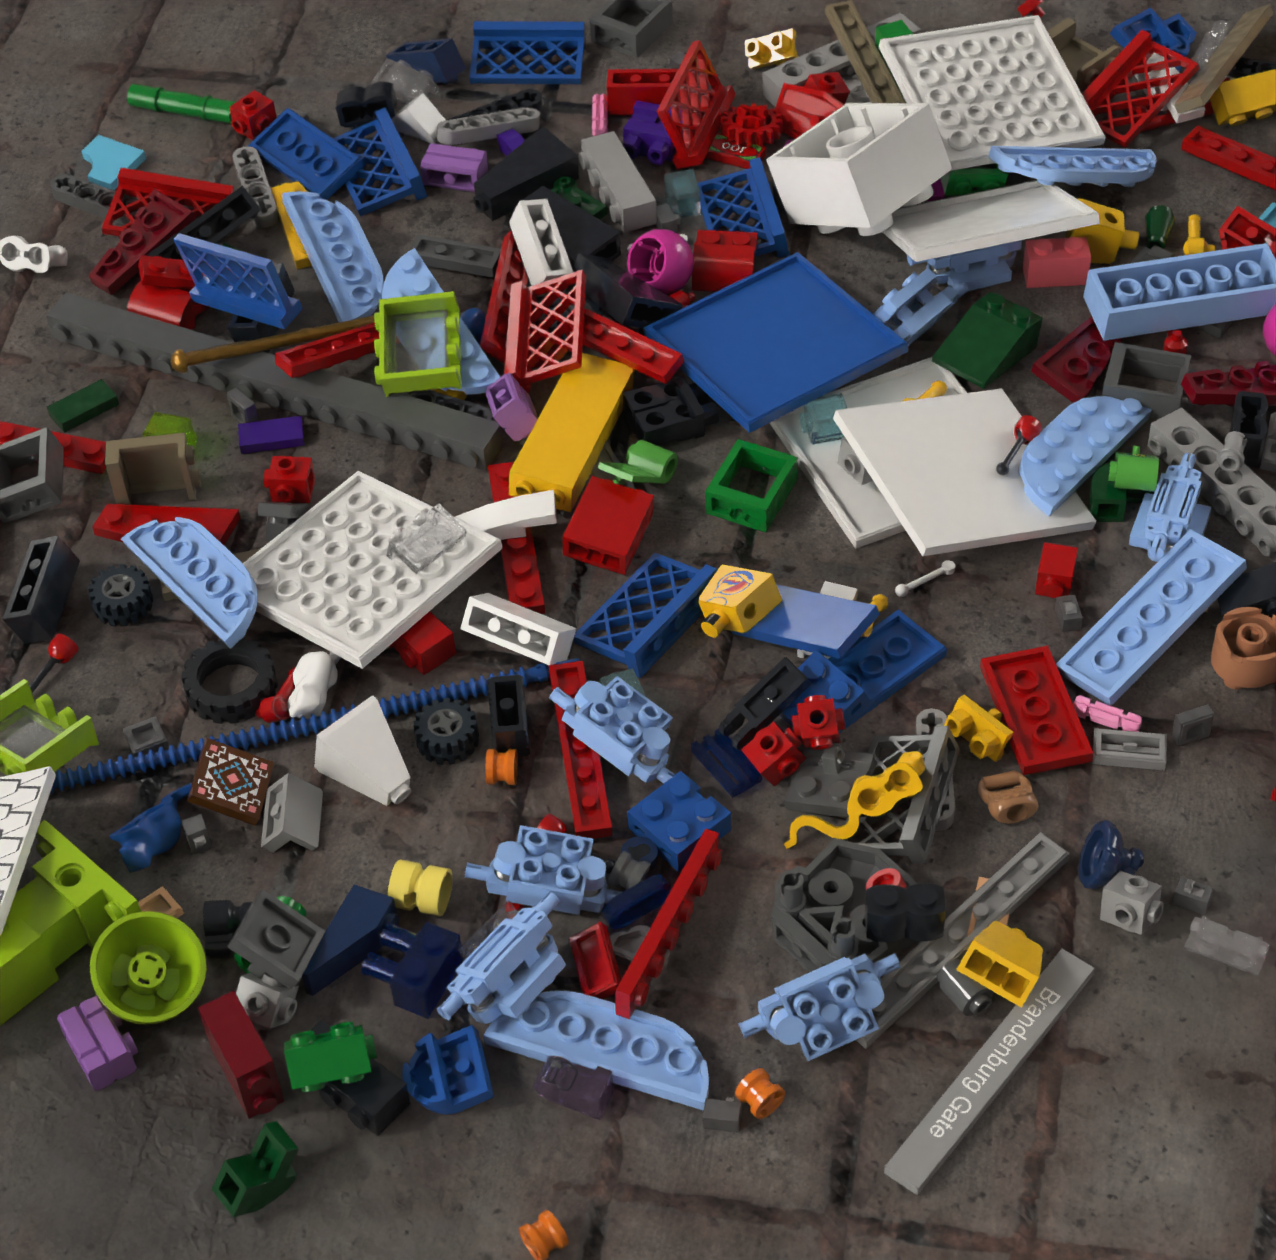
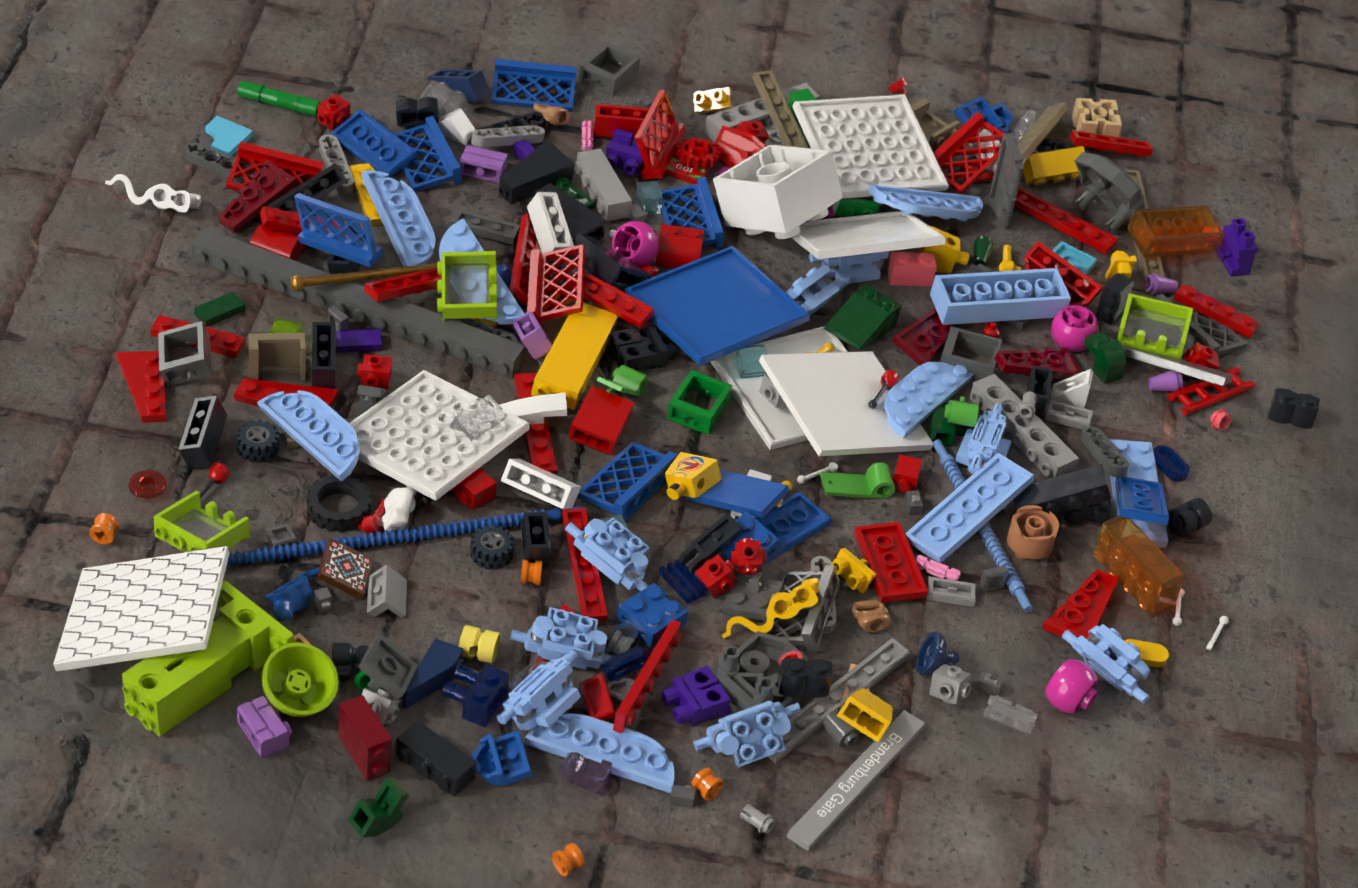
camera: 10 degrees left, 5 degrees down
green brick [284,1022,377,1092] -> none
white slope [314,695,412,806] -> none
none -> black brick [312,322,336,389]
none -> medium nougat piece [533,103,571,126]
none -> dark purple hips [661,665,731,727]
none -> light grey pin [740,804,775,834]
none -> bright green door [820,462,895,499]
none -> medium blue hose [933,439,1033,613]
none -> dark grey hinge [989,133,1024,228]

